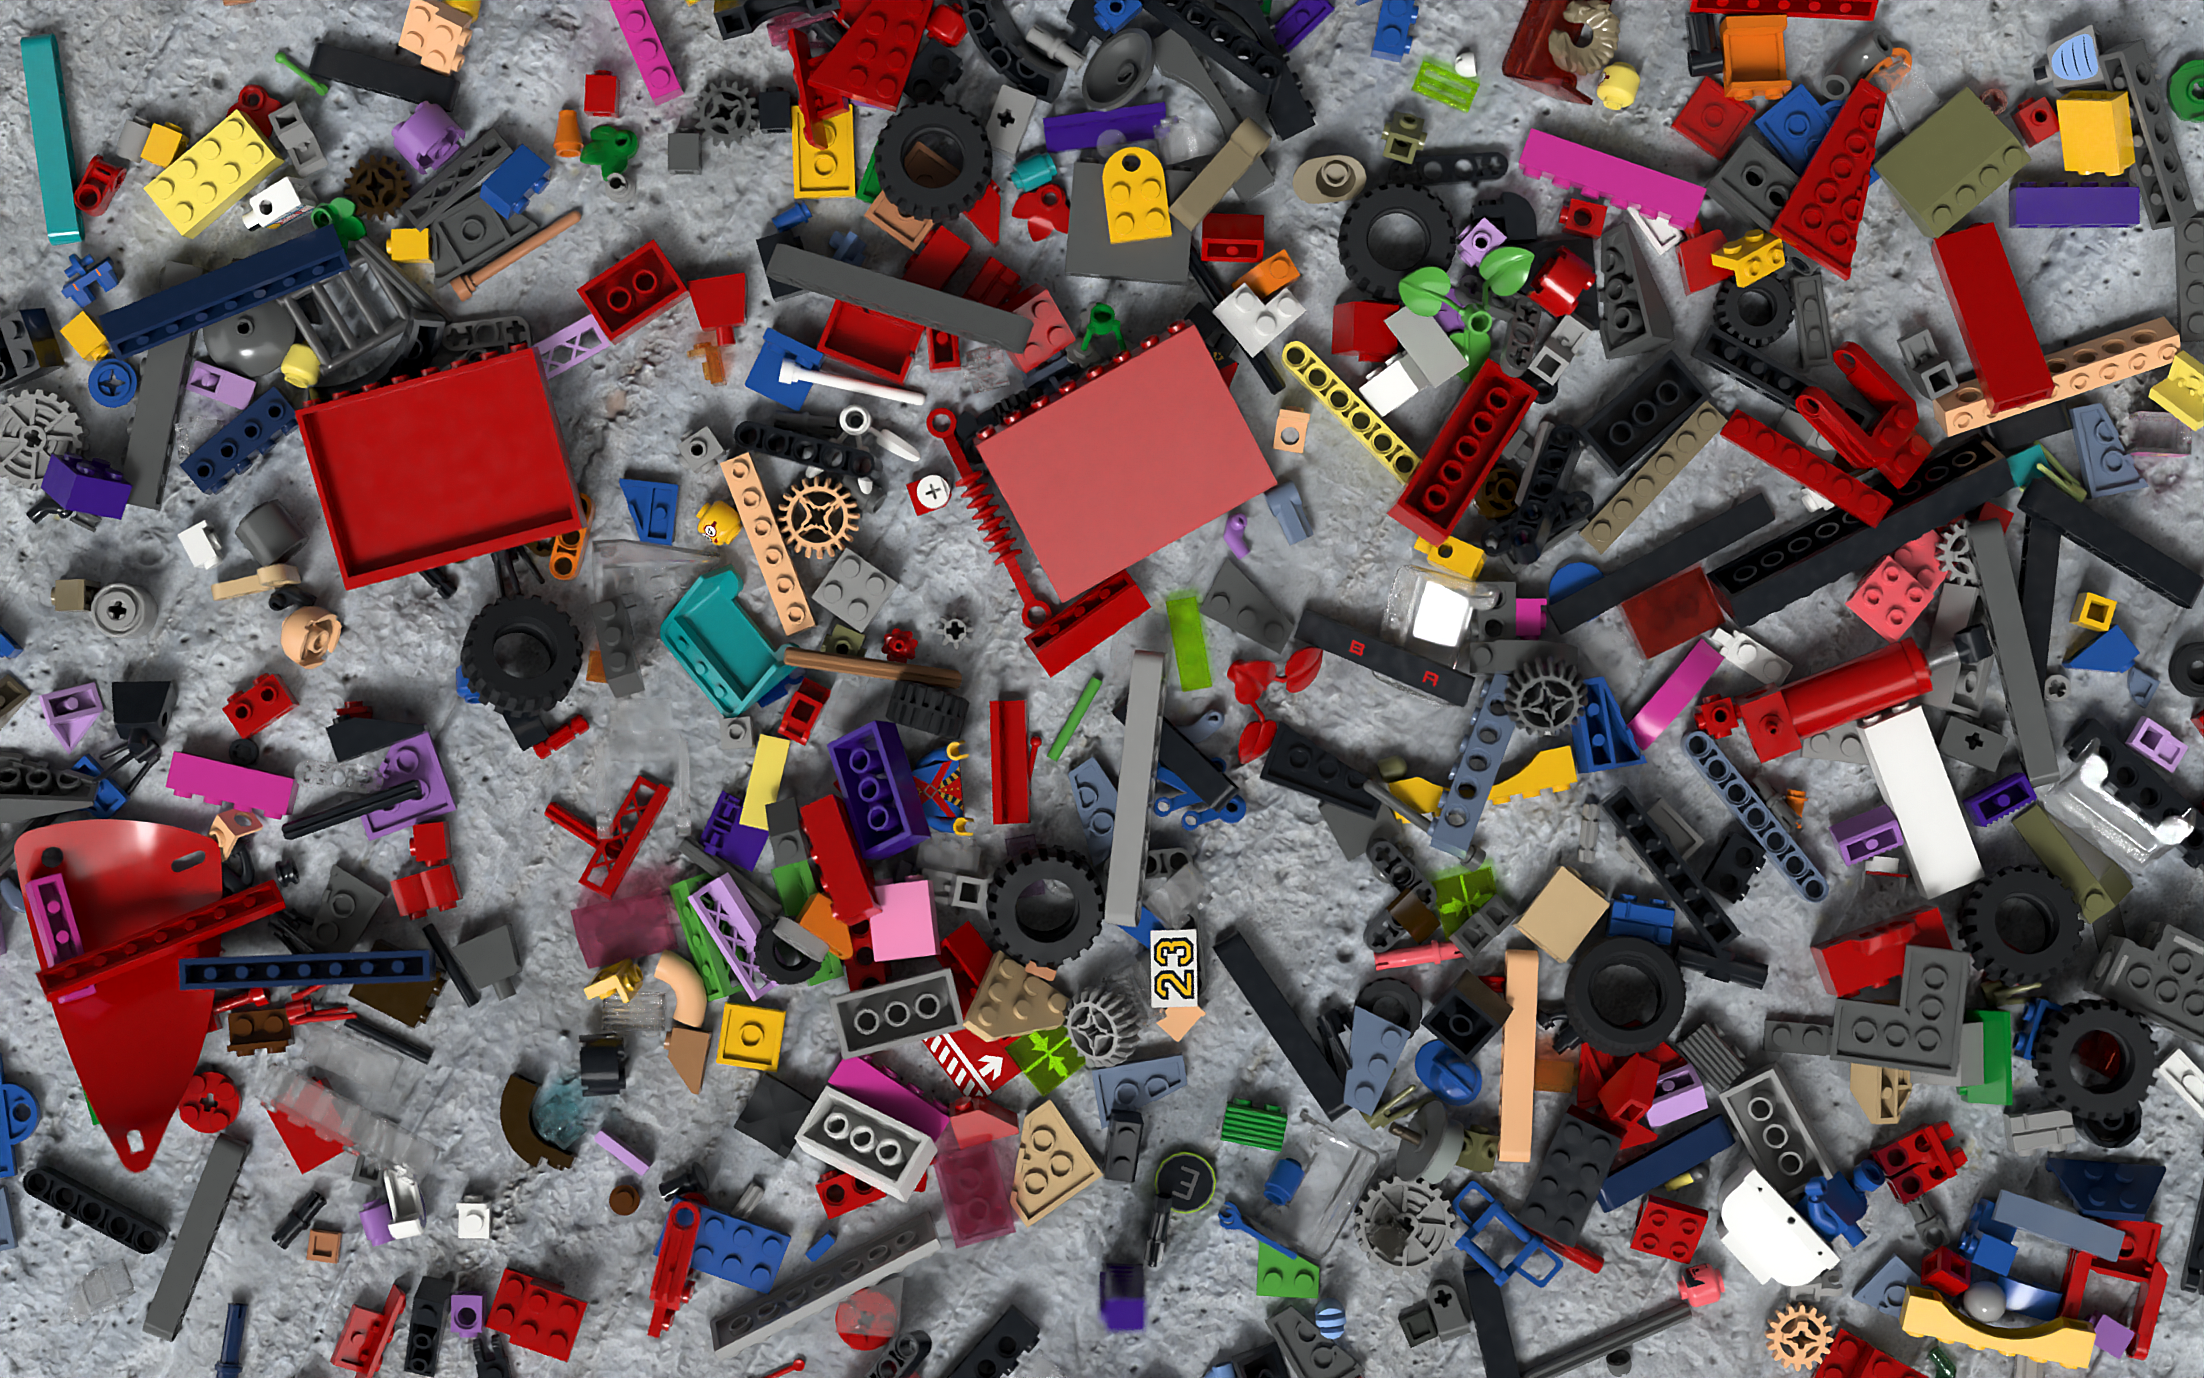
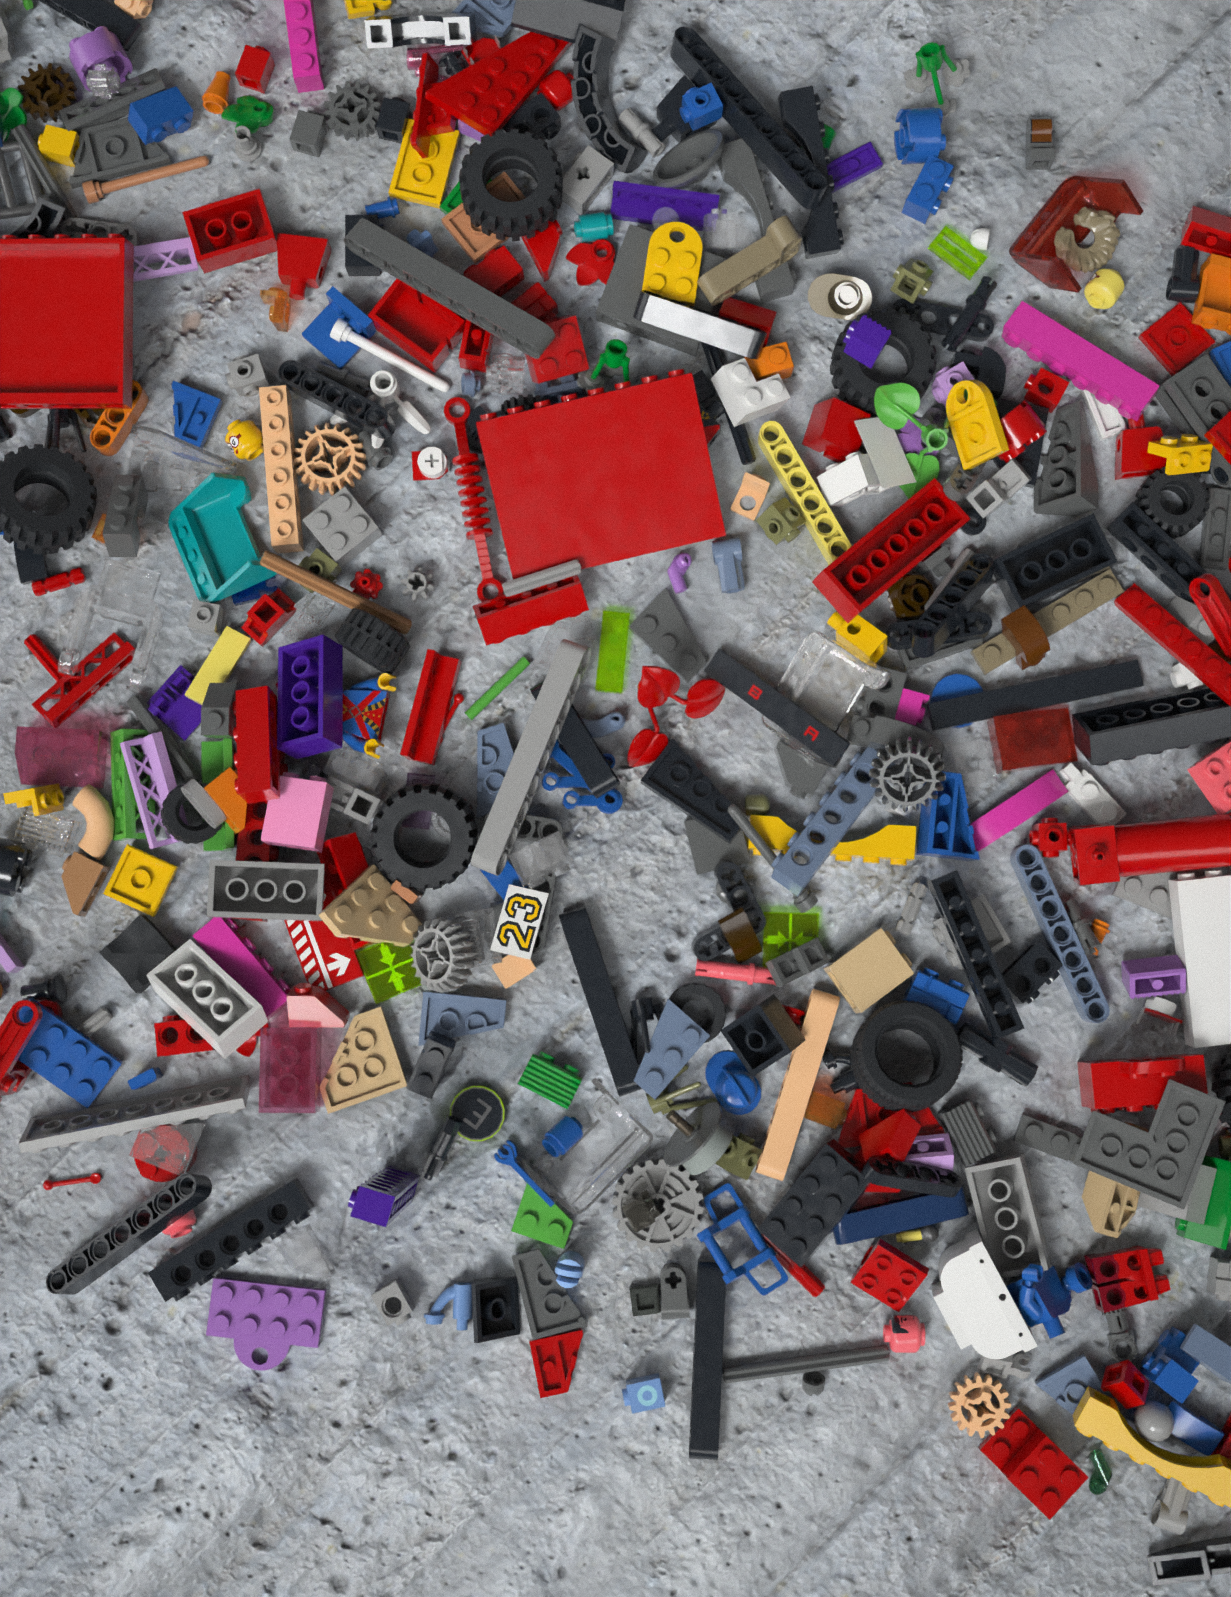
camera: 20 degrees right, 5 degrees down
none -> clear gear [86,64,121,99]
none -> sand blue plate [461,370,481,397]
none -> light grey axle [502,560,582,597]
none -> beam [633,290,767,360]
none -> olive brick [756,497,806,545]
none -> dark grey slope [774,741,827,800]
none -> dark purple brick [843,315,891,368]
none -> black beam [862,1157,963,1198]
none -> black pin [941,276,998,352]
none -> yellow plate [946,380,1009,470]
none -> reddish brown brick [1001,605,1051,671]

